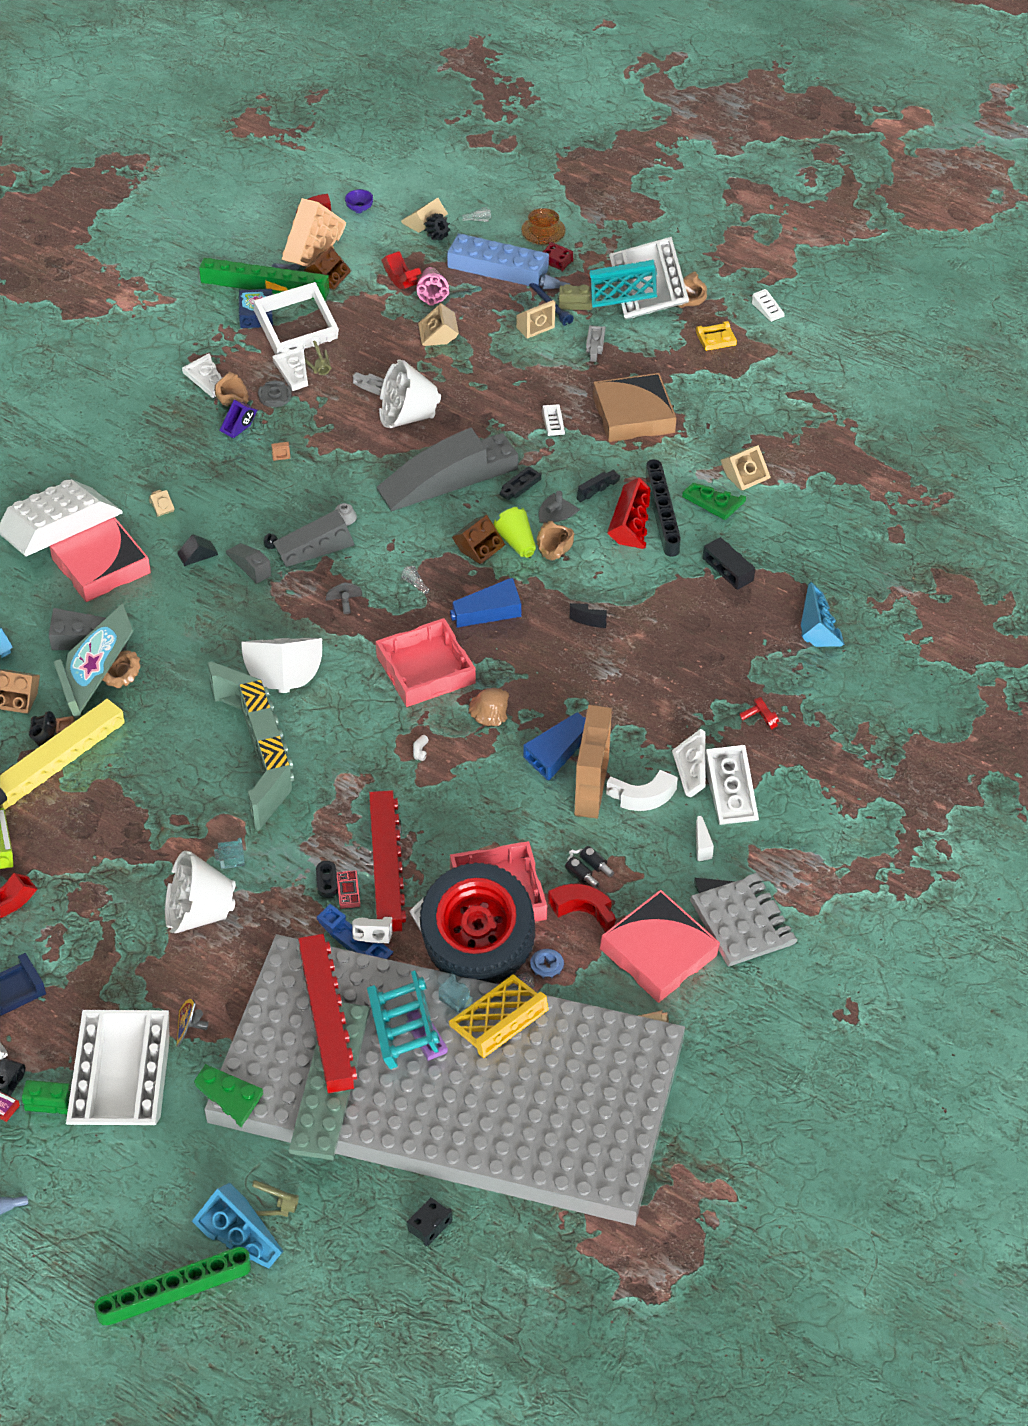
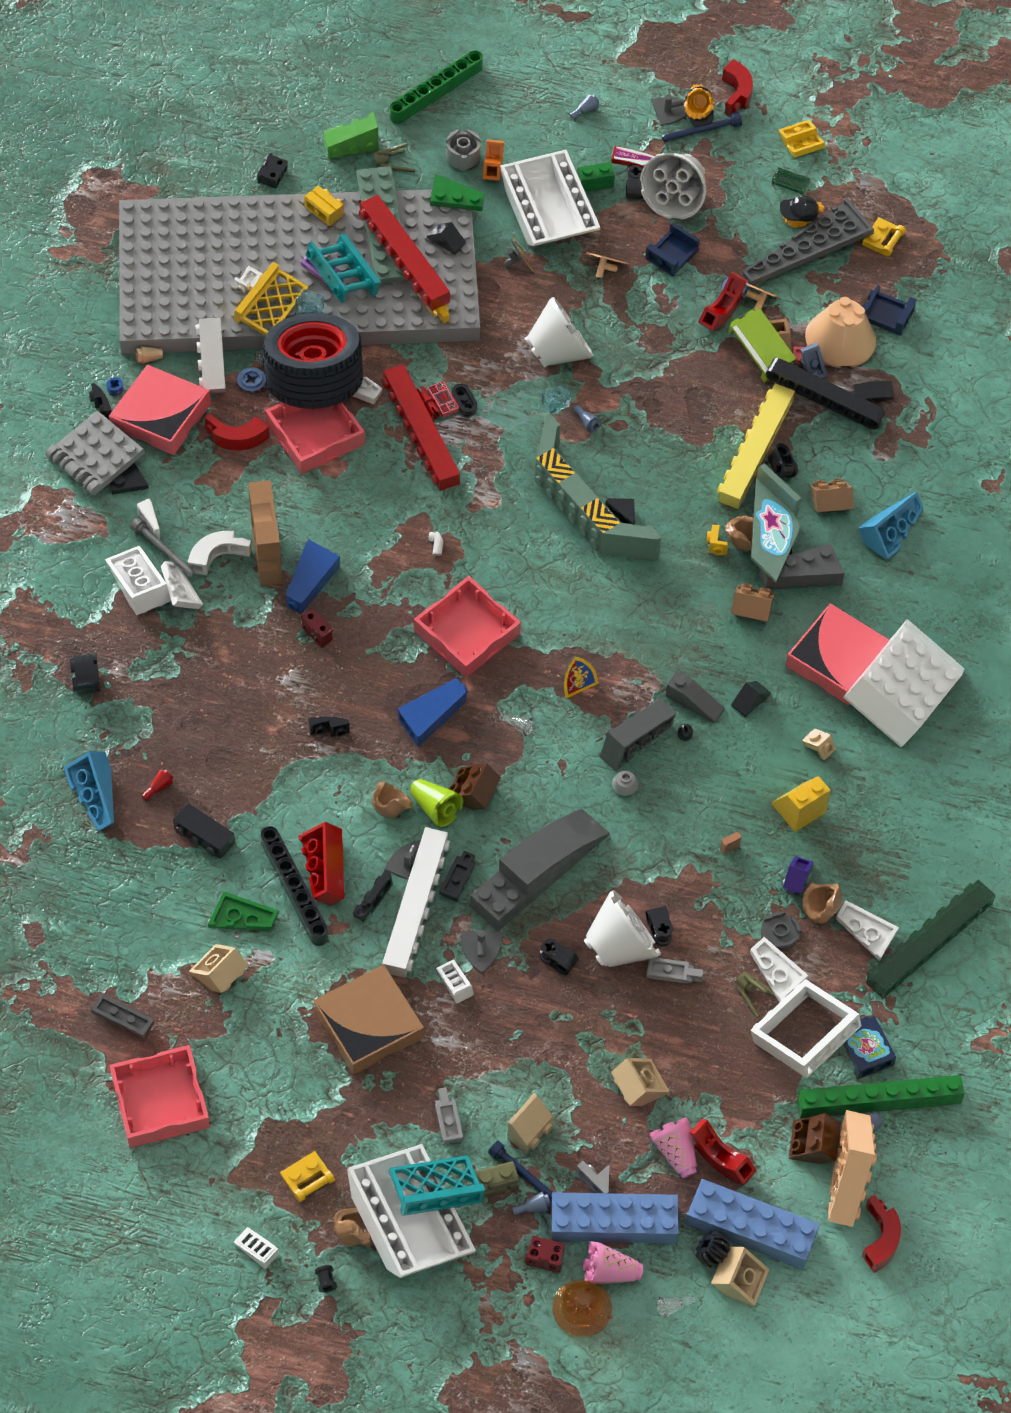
camera: 160 degrees right, 10 degrees up
dark azure wedge [192,1183,283,1269] -> none
white brick [242,638,322,693] -> none
blue slope [317,904,394,959] -> none
dark purple piece [345,189,373,213] -> none
white leg [352,917,392,943] -> none
medium nougat hair [468,688,509,726] -> none
black piece [565,846,614,888] -> none
red piece [739,697,779,730] -> none
none -> black brick [70,653,100,694]
none -> black slope [89,383,112,421]
none -> dark grey plate [91,993,154,1039]
none -> blue bush [107,377,124,396]
none -> coral tile [109,1045,210,1148]
none -> flat silver piece [130,517,195,577]
none -> red cone [141,769,173,801]
none -> white brick [196,318,226,393]
none -> white bracket [234,266,263,293]
none -> dark red piece [301,608,333,648]
none -> yellow brick [304,186,344,226]
none -> black bush [315,1265,337,1293]
none -> bright green wedge [323,112,379,159]
none -> white brick [382,827,451,978]
none -> red pin [417,386,442,420]
none -> black slope [427,222,466,254]
none -> light grey brick [446,129,481,172]
none -> dark grey shield [461,930,501,973]
none -> orange brick [483,140,505,181]
none -> black piece [540,939,579,975]
none -> sand blue cone [574,405,601,432]
none -> light grey slope [576,1161,610,1193]
none -> bright pink cone [582,1241,643,1285]
none -> light nougat shield [586,252,629,278]
none -> black slope [605,498,635,525]
none -> black piece [645,906,673,946]
none -> medium blue brick [685,1179,820,1269]
none -> yellow bracket [706,524,729,555]
none -> medium nougat slope [731,583,775,622]
none -> yellow slope [772,776,831,832]
none -> clear green brick [866,879,996,999]

